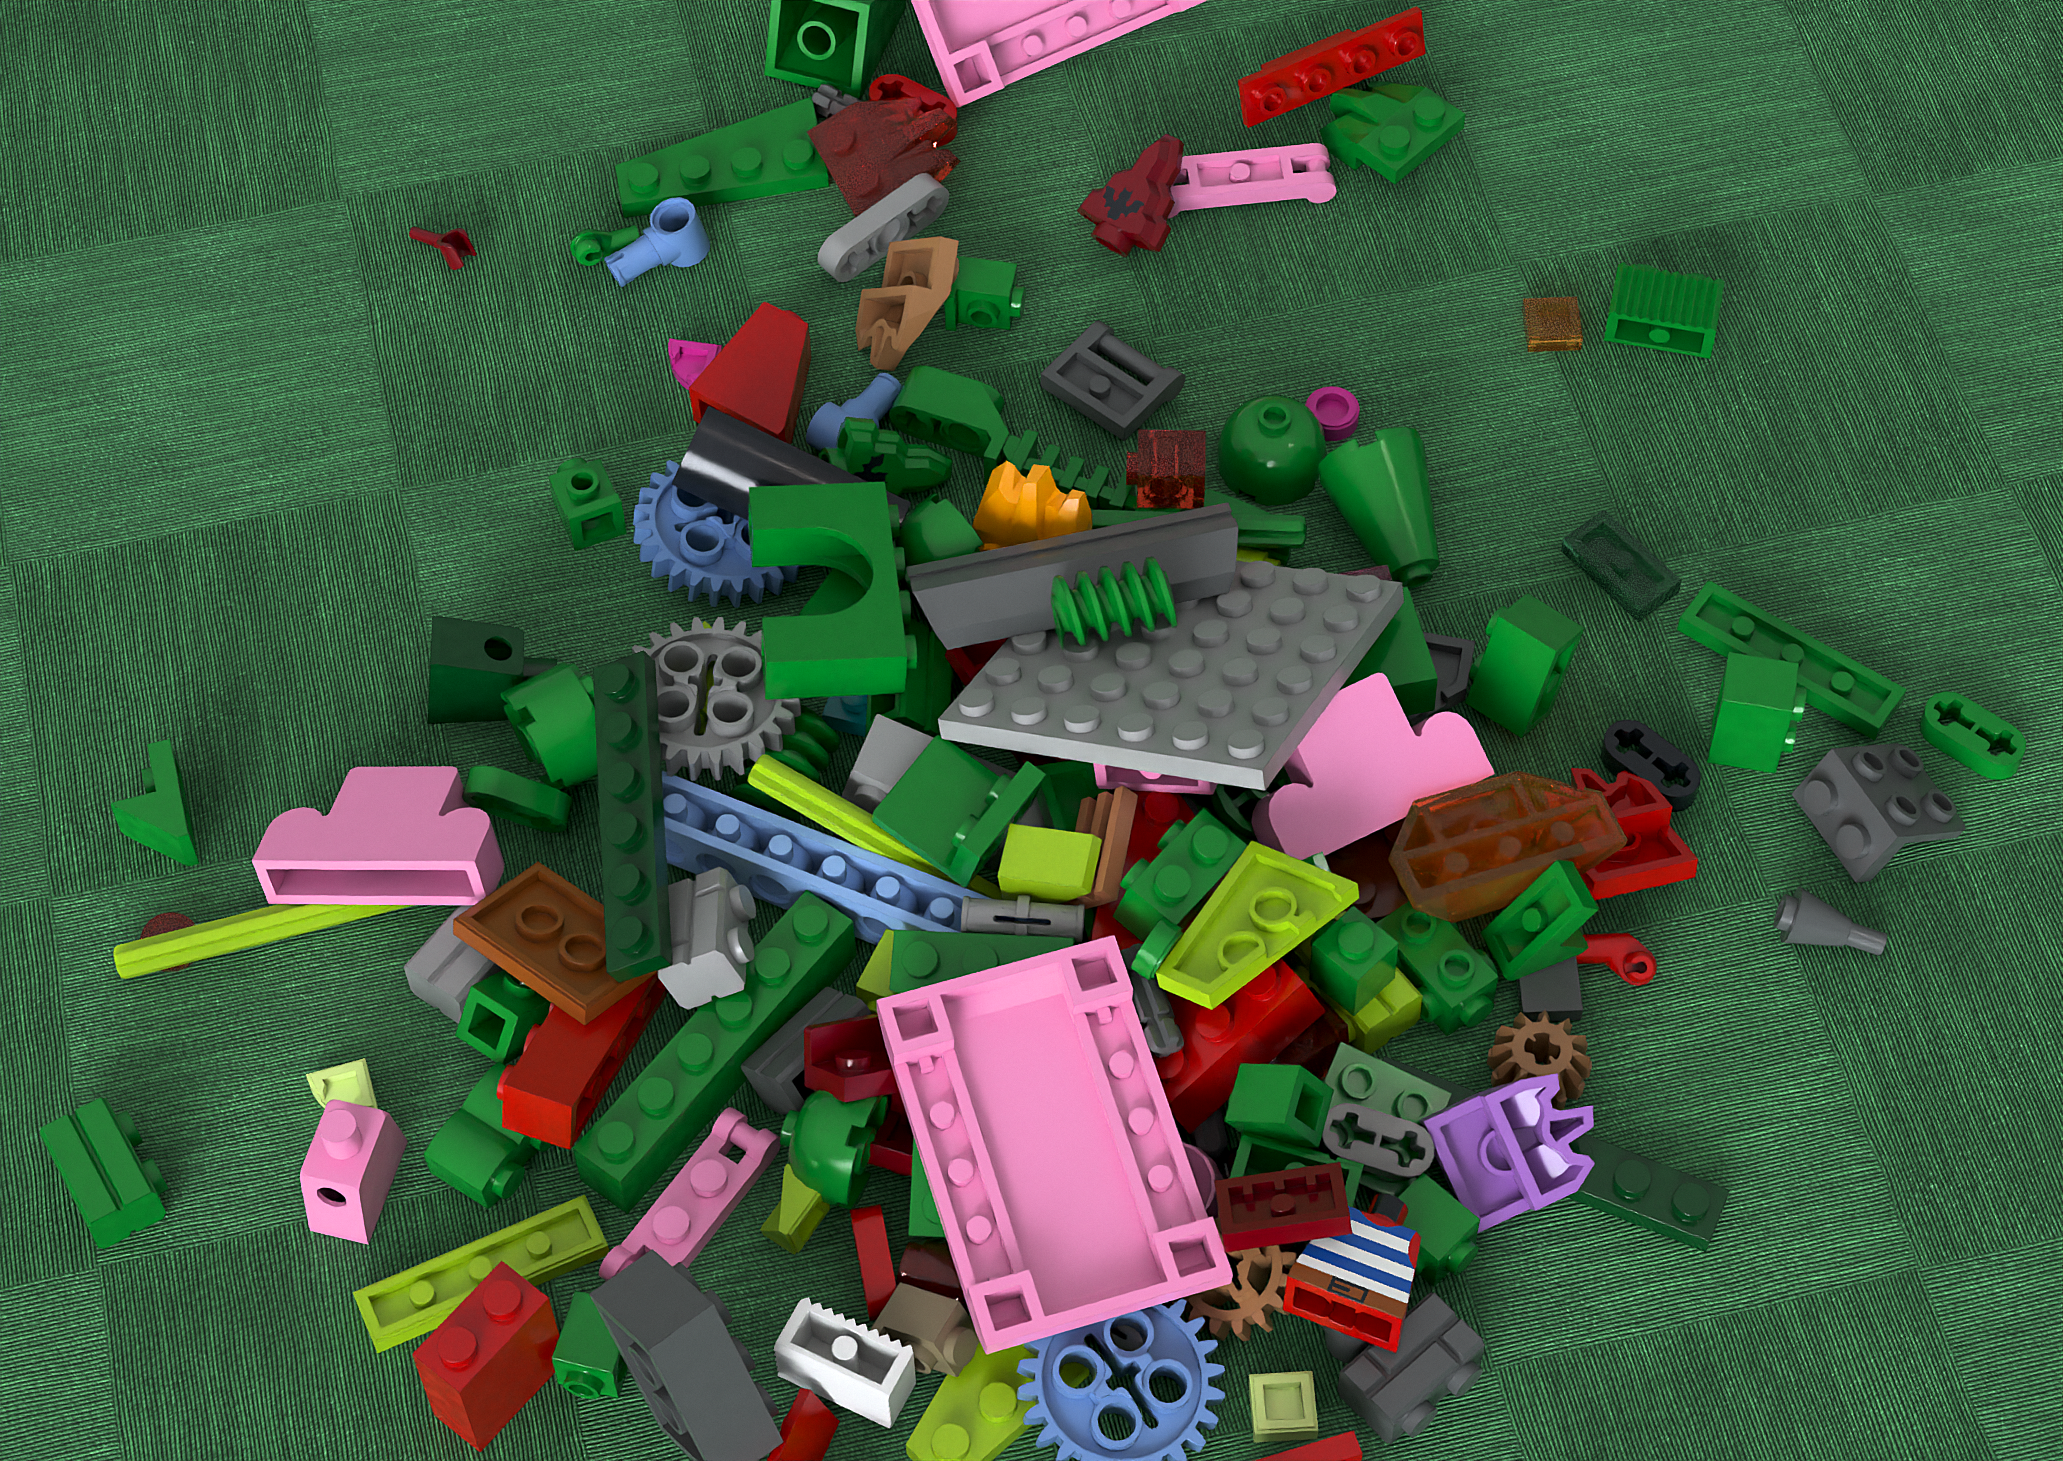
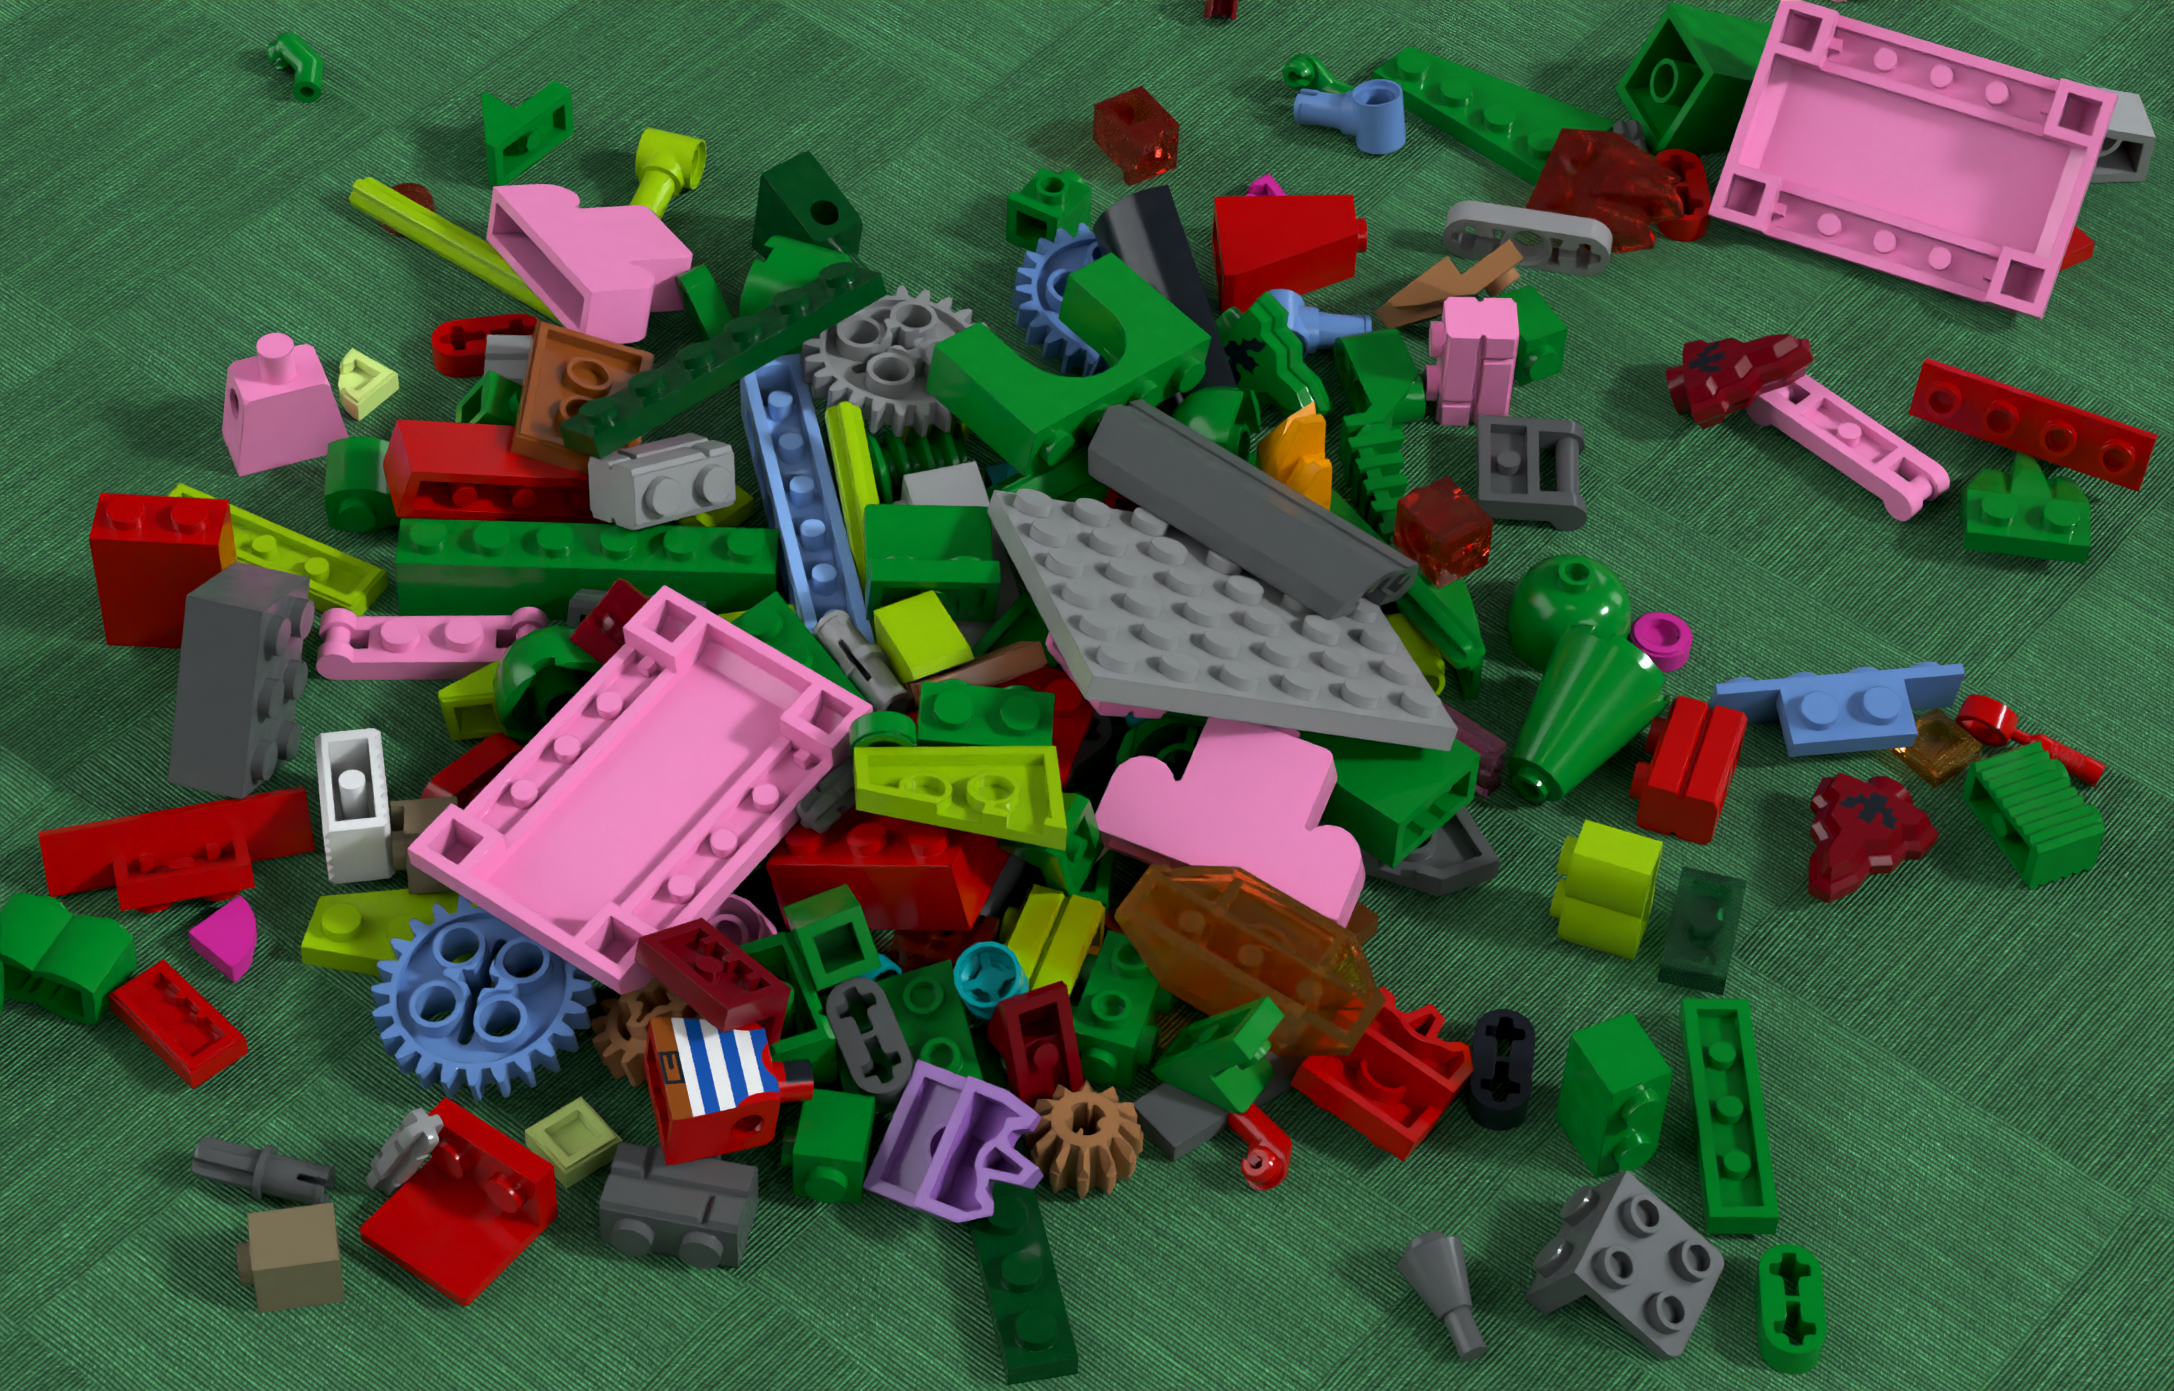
camera: 50 degrees right, 10 degrees down
green brick [39,1097,169,1249] -> none
green piece [1050,556,1177,650] -> none
green brick [1309,906,1399,1016] -> none
green brick [1465,593,1585,738] -> none
none -> red beam [431,313,540,378]
none -> lime pin [629,127,706,220]
none -> teal wheel [954,941,1029,1023]
none -> dark red slope [985,980,1084,1109]
none -> clear red brick [1093,86,1179,187]
none -> bright pink brick [1423,297,1519,426]
none -> lime brick [1549,819,1663,961]
none -> red brick [1629,695,1748,846]
none -> medium blue bracket [1708,662,1965,757]
none -> dark red rock [1808,773,1939,903]
none -> red piece [1955,694,2106,787]

